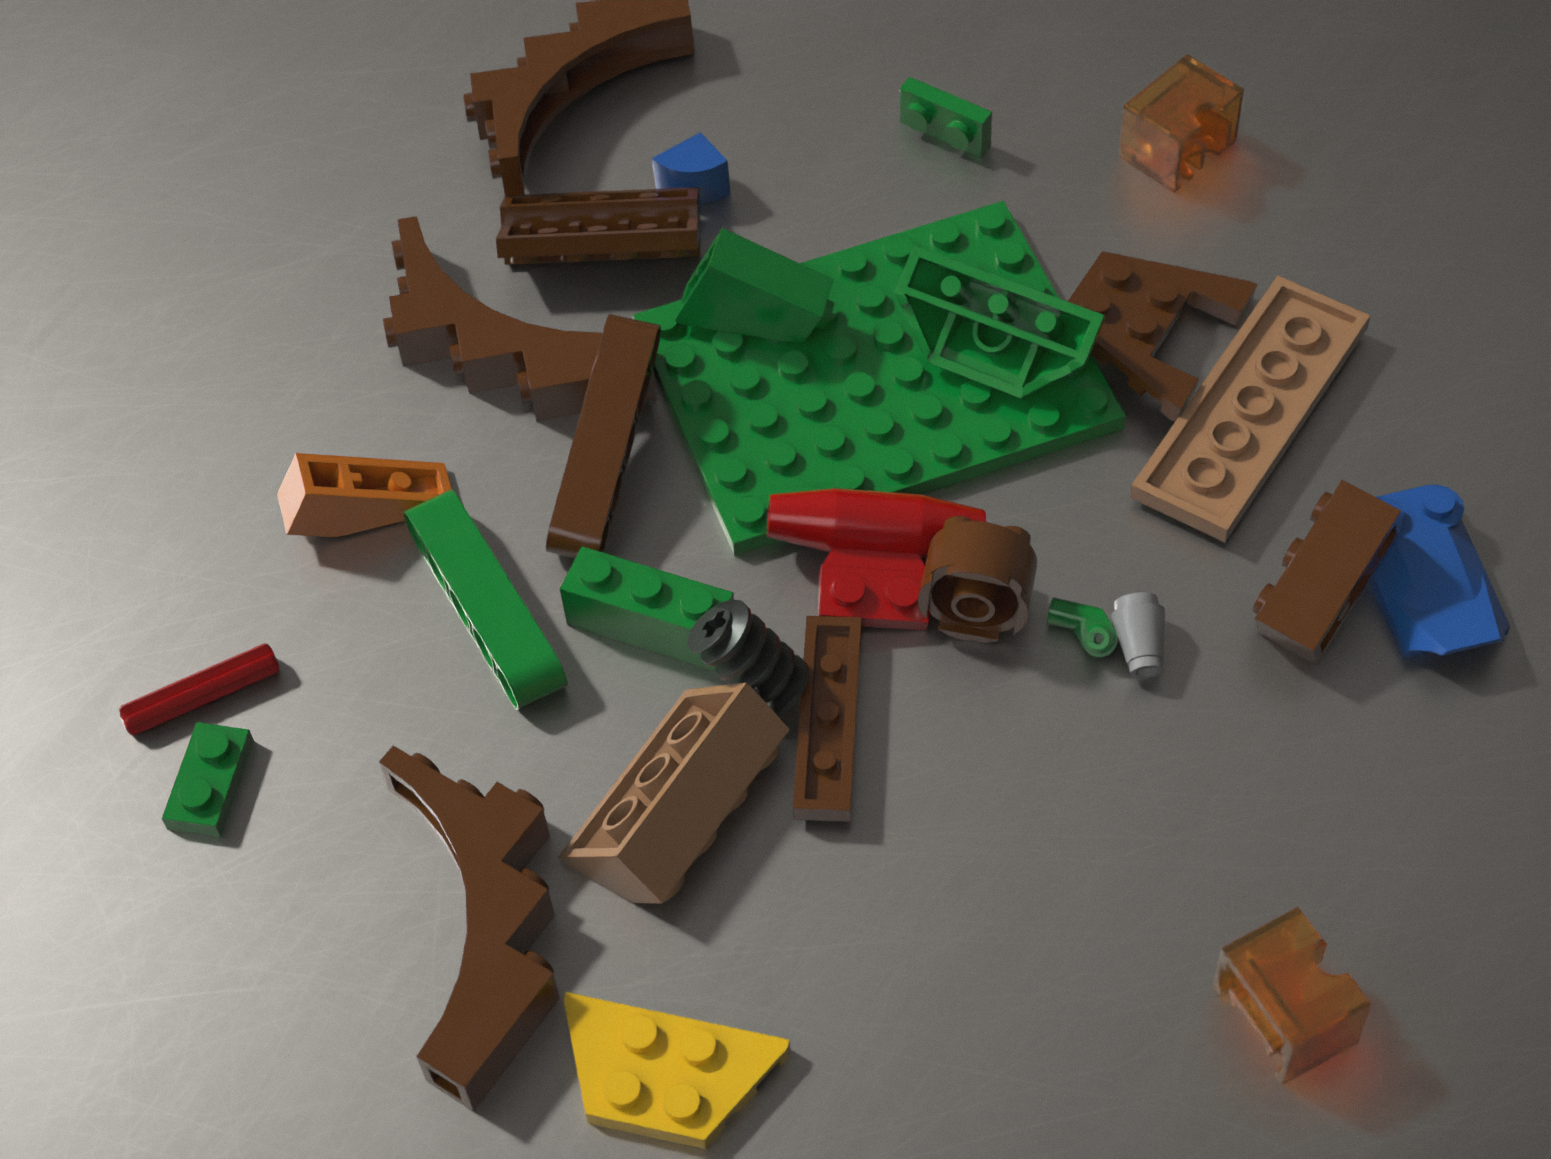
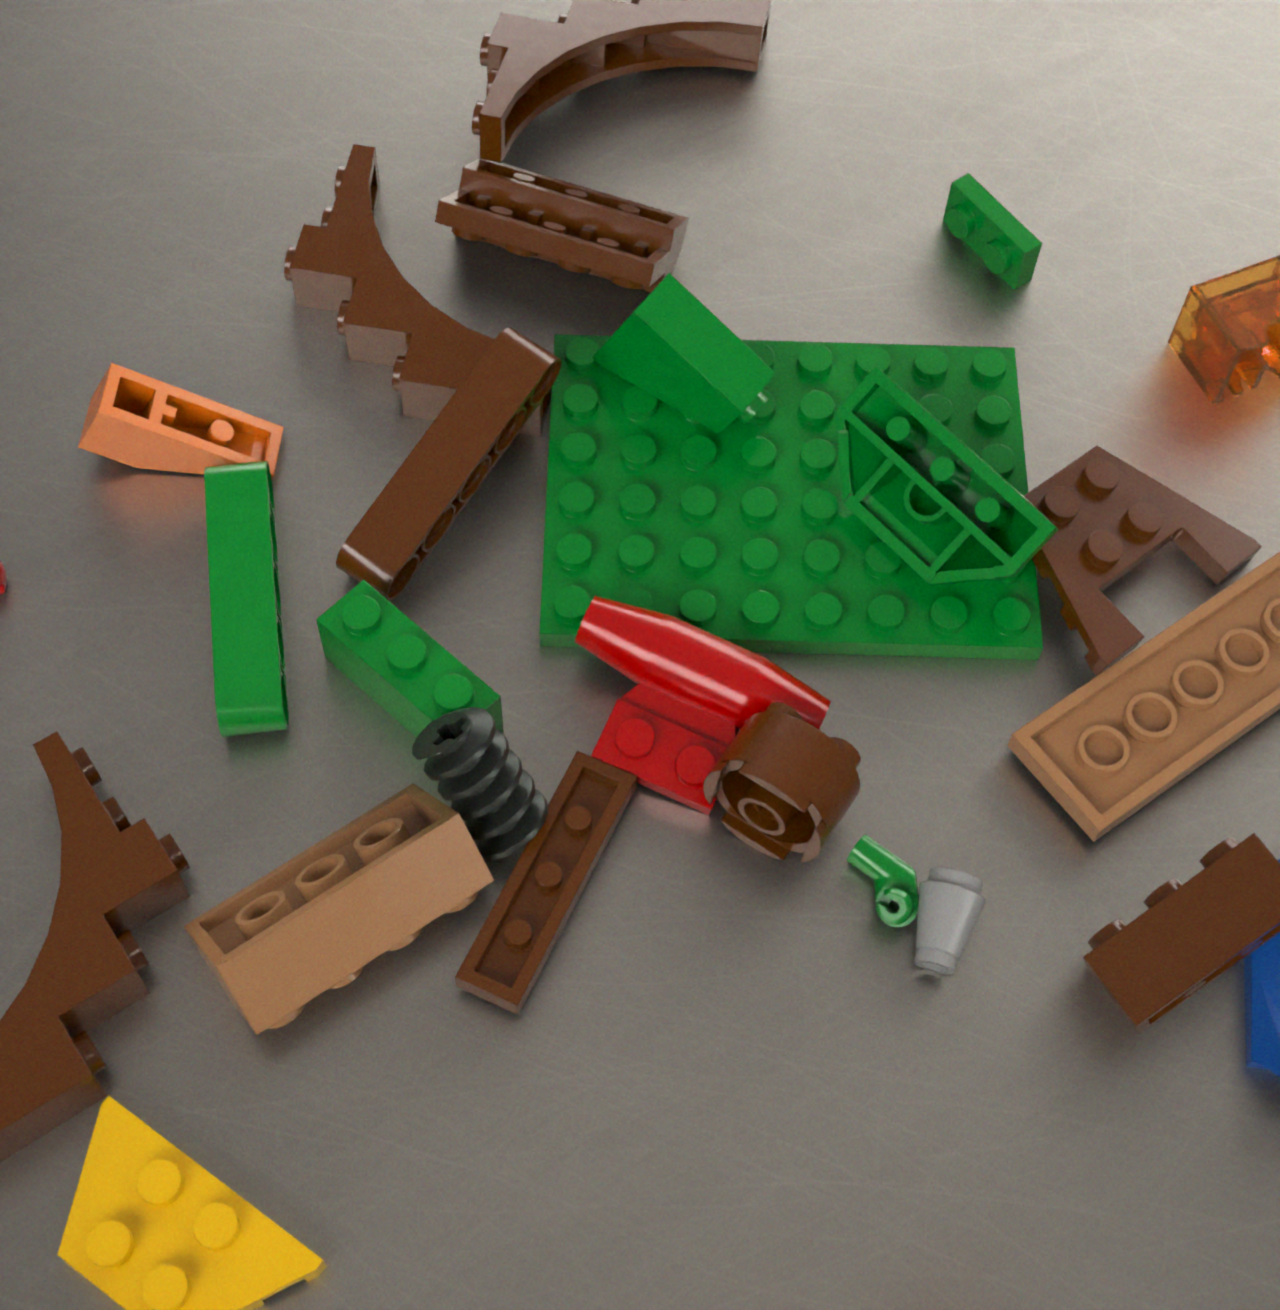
camera: 15 degrees right, 5 degrees up
blue brick [652,132,731,205] -> none

